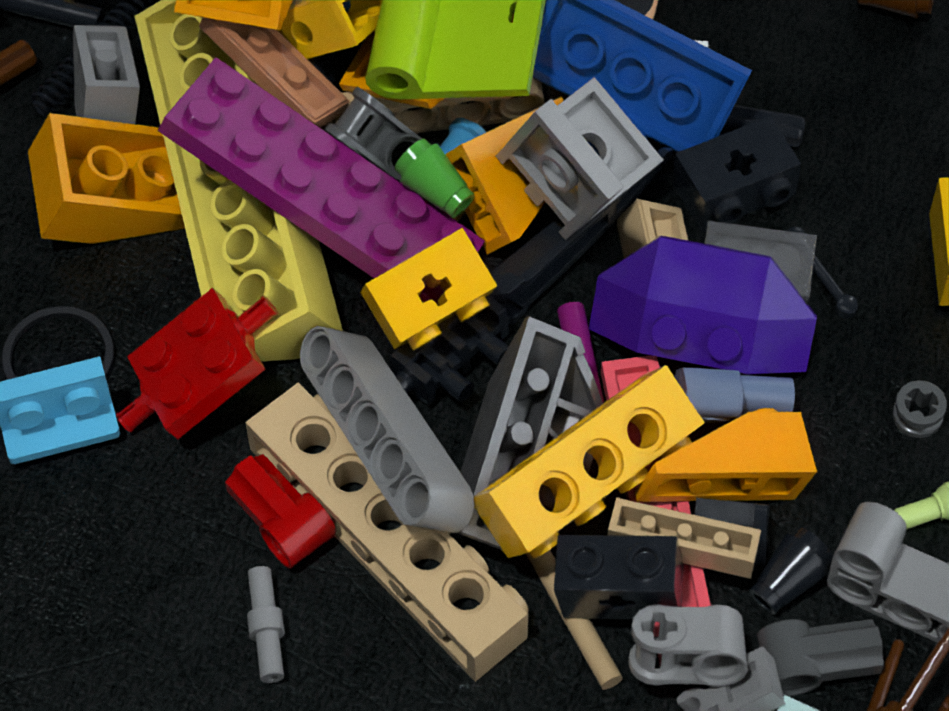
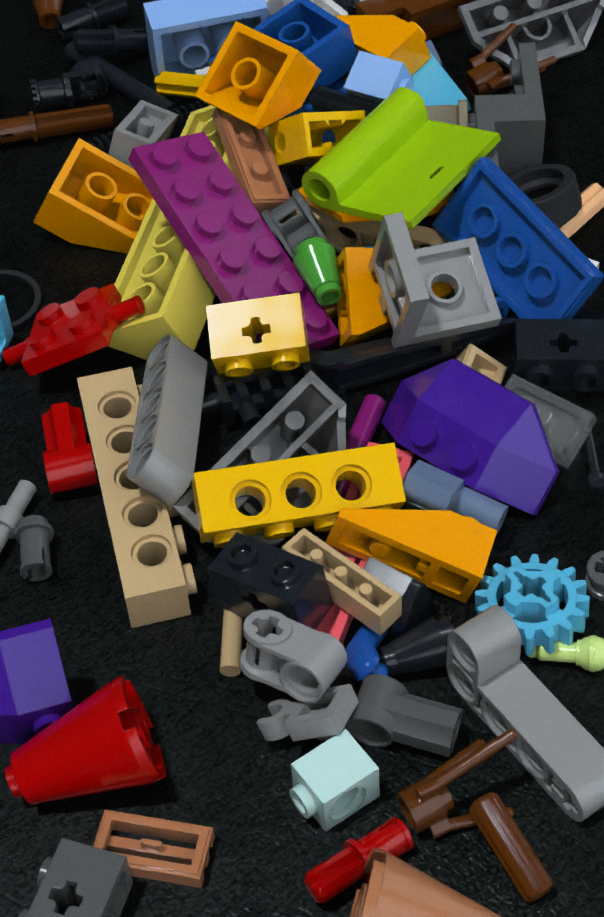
camera: 30 degrees right, 10 degrees down
none -> dark grey pin [14,515,54,582]
none -> blue arm [345,624,389,682]
none -> medium azure gear [475,554,590,656]

